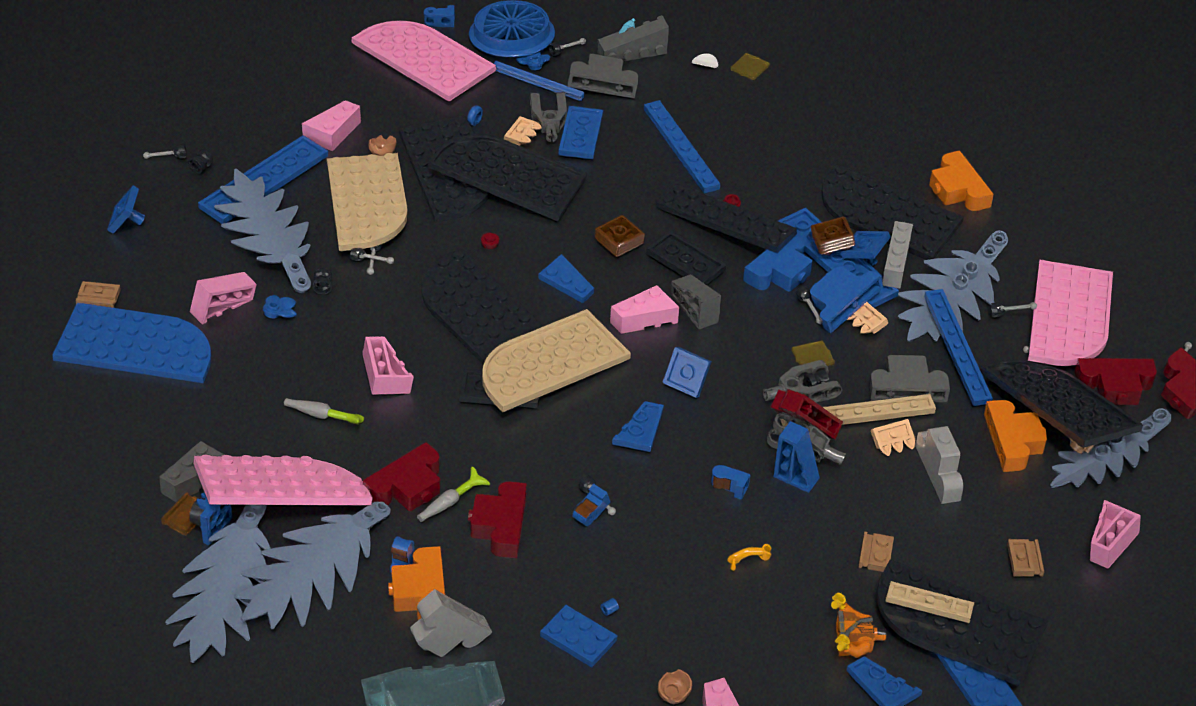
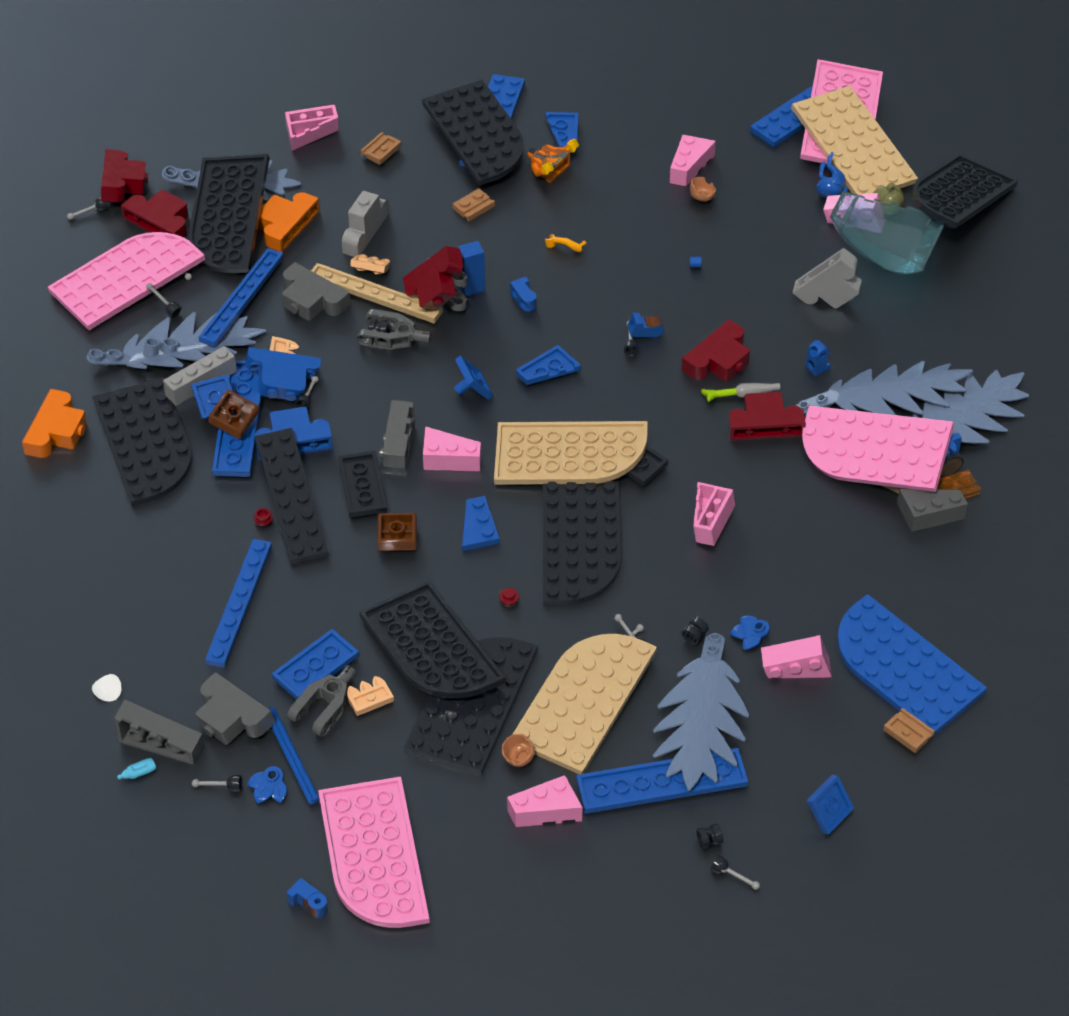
camera: 140 degrees left, 5 degrees up
light grey piece [284,398,364,424] -> none
orange brick [388,546,445,620] -> none
blue piece [467,105,483,126] -> none
blue piece [469,0,555,57] -> none
blue plate [540,605,617,667] -> none
clear yellow piece [731,53,770,80] -> none
clear yellow piece [792,341,835,366] -> none
tan plate [886,581,974,623] -> none

